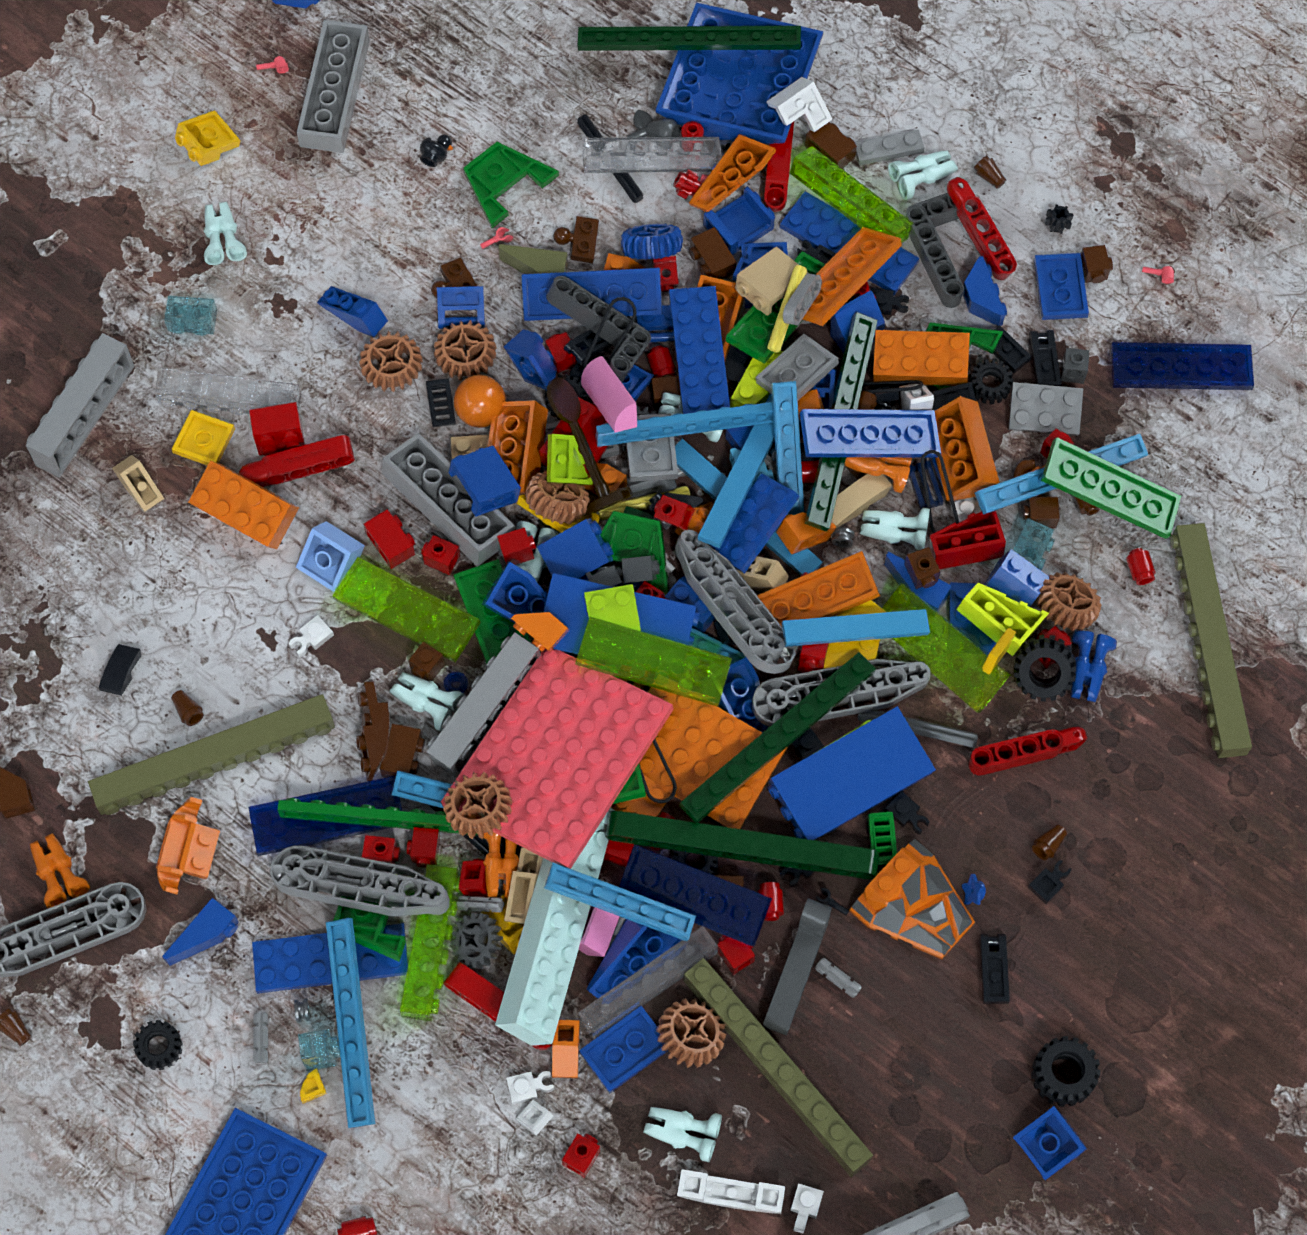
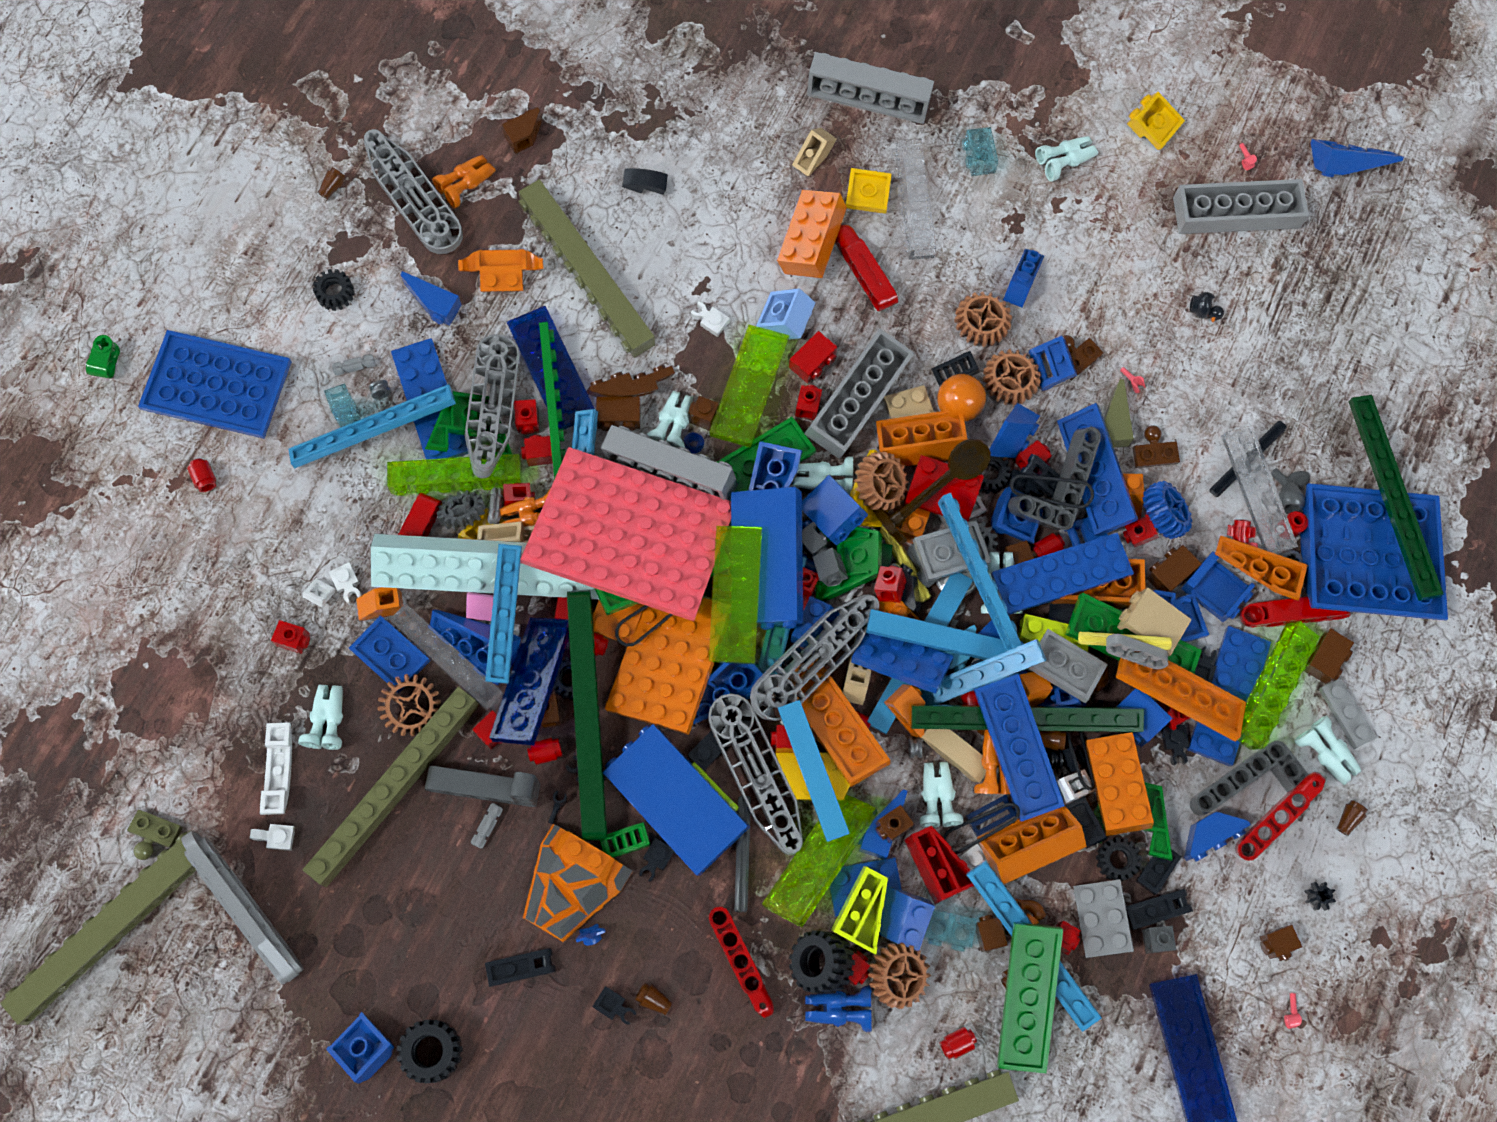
camera: 75 degrees right, 5 degrees up
reddish brown cone [171,690,204,726] -> none
red brick [249,402,305,456] -> none
yellow tile [300,1068,327,1104] -> none
nougat gear [443,771,513,839] -> none
blue panel [448,446,521,517] -> none
green wing [463,142,559,229] -> none
red brick [497,527,536,565] -> none
orange slope [511,612,570,652] -> none
lime wing [547,434,593,485] -> none
bright pink brick [581,356,637,433] -> none
lime wing [584,584,641,632] -> none
dark green plate [680,652,876,824] -> none
white panel [767,77,832,132] -> none
yellow tile [982,628,1016,675] -> none
blue plate [1034,253,1089,320] -> none

